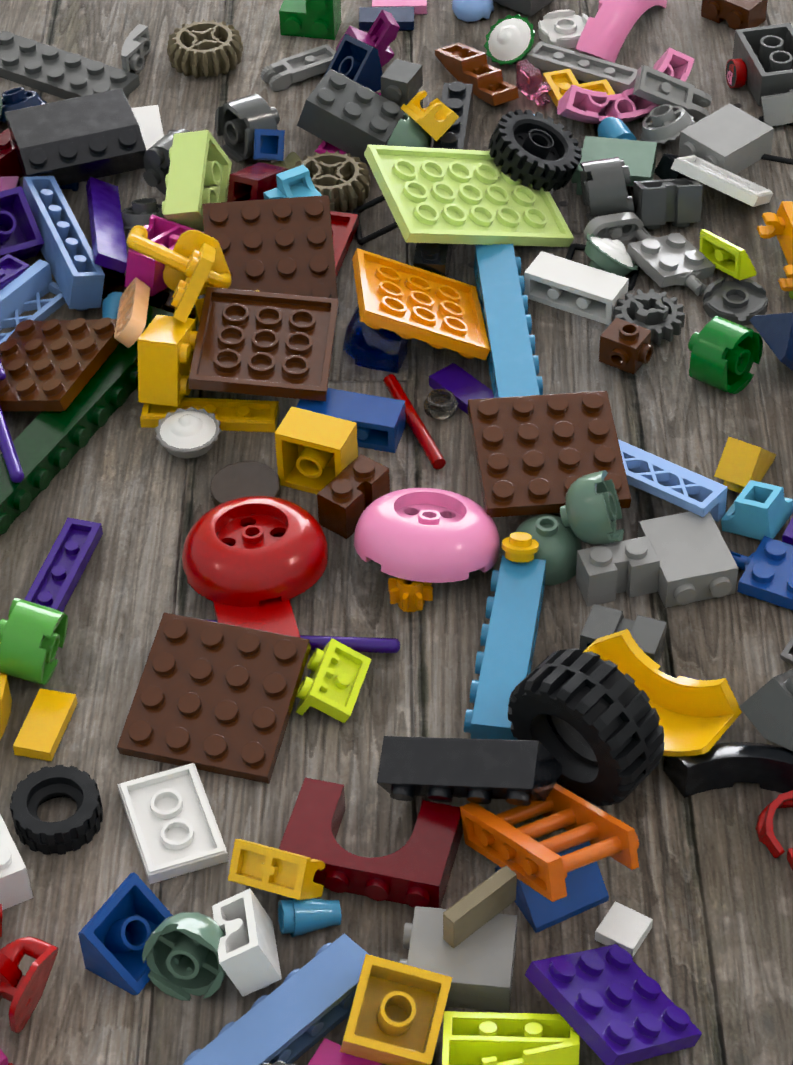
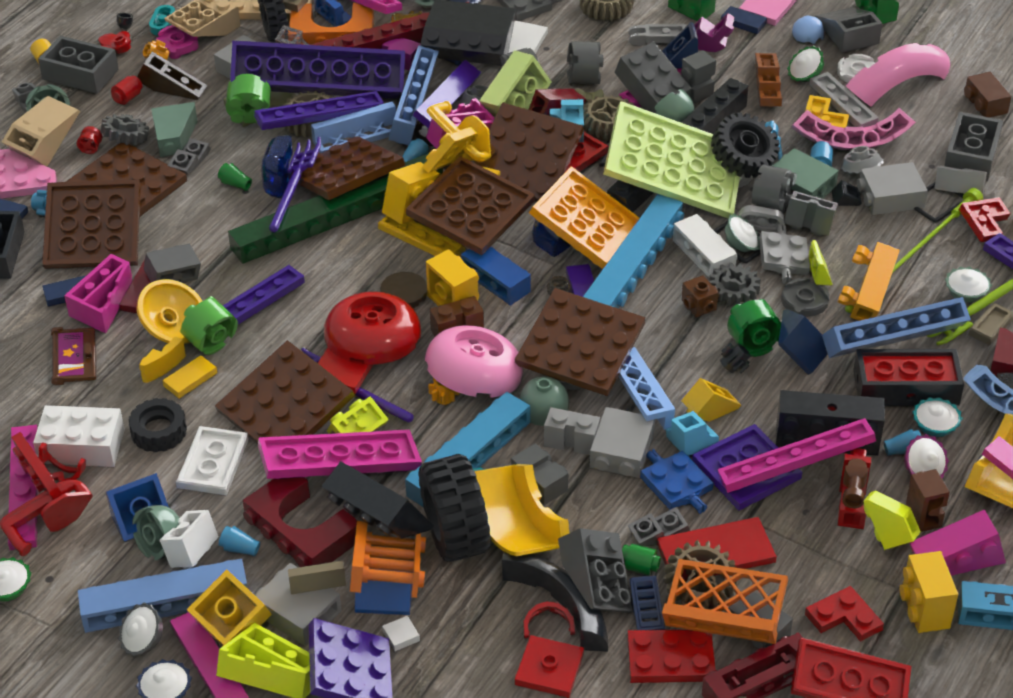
camera: 30 degrees right, 0 degrees up
light nougat beam [114,277,150,348] -> none
white piece [154,407,222,459] -> none
yellow hinge [228,839,325,900] -> none
blue slope [253,129,285,161] -> none
red bar [383,374,446,469] -> none
yellow hinge [400,90,459,142] -> none
yellow plate [502,532,539,563] -> none
clear pink plate [516,59,551,106] -> none
sand green cylinder [560,470,624,545] -> none
light grey hinge [633,65,712,122] -> none
white tile [671,155,773,207] -> none
red tile [726,58,747,88] -> none
none -> dark pink plate [258,430,422,479]
none -> black gear [720,343,751,374]

